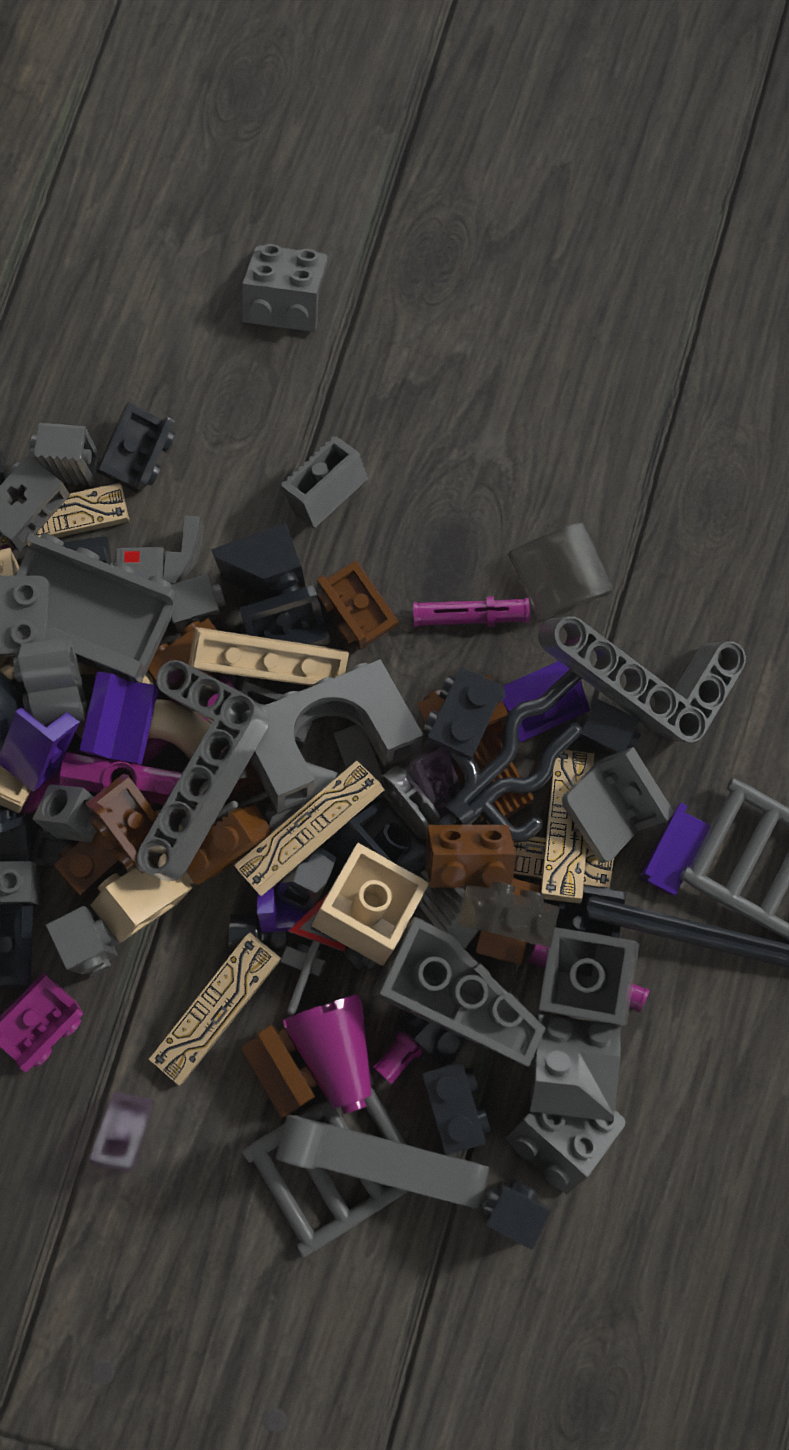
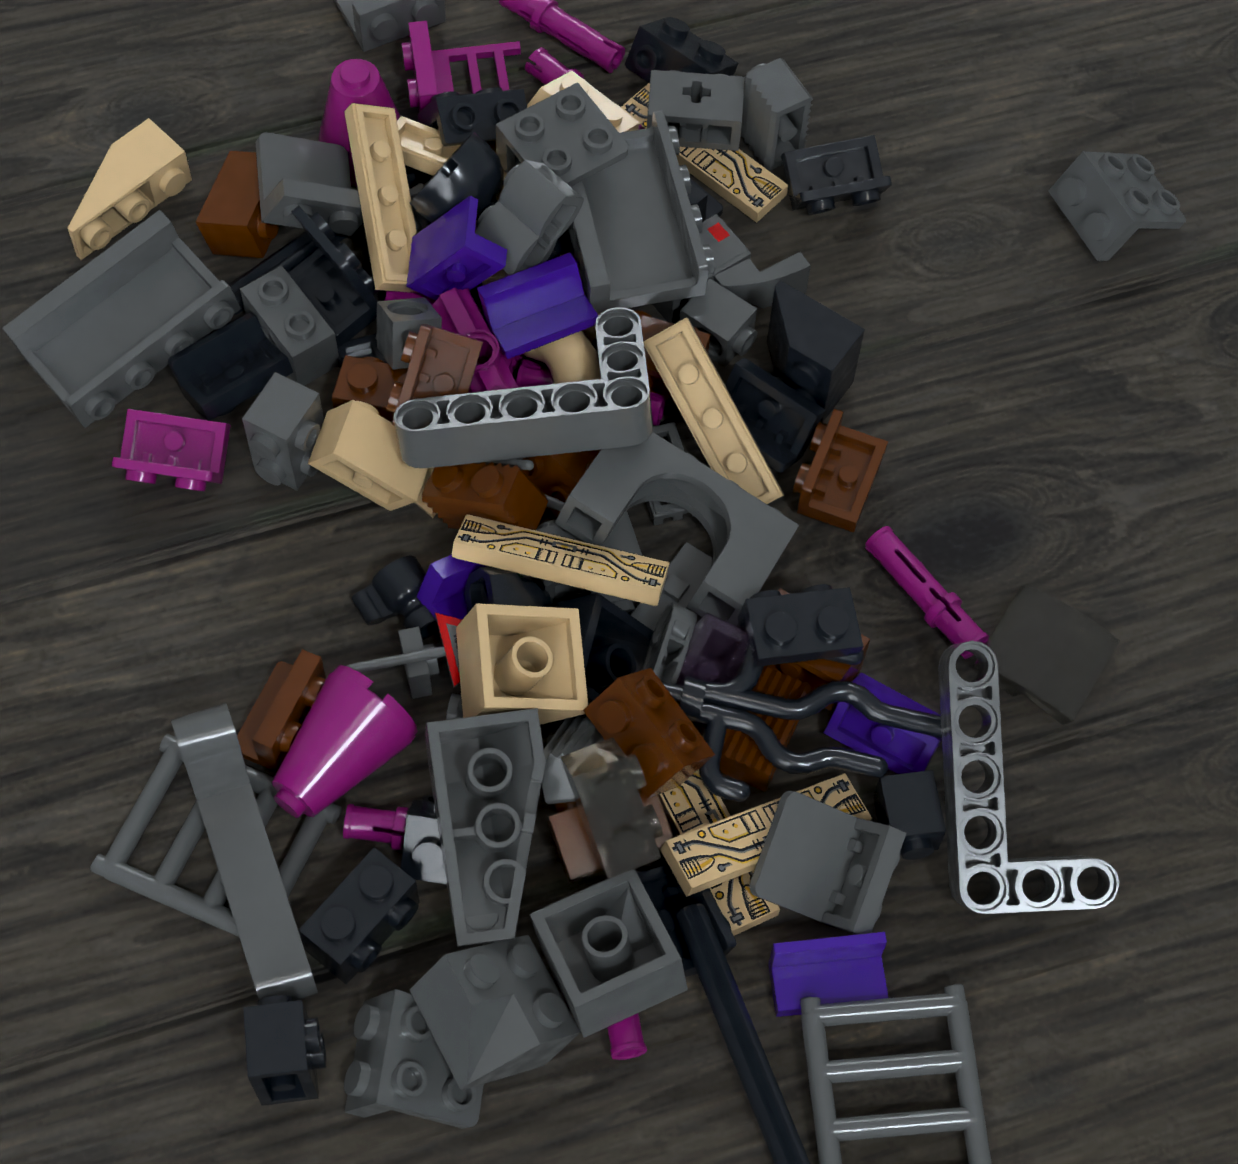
camera: 50 degrees right, 15 degrees down
clear purple slope [89,1091,154,1173] -> none
tan tile [149,933,281,1086] -> none
dark grey brick [282,436,368,528] -> none

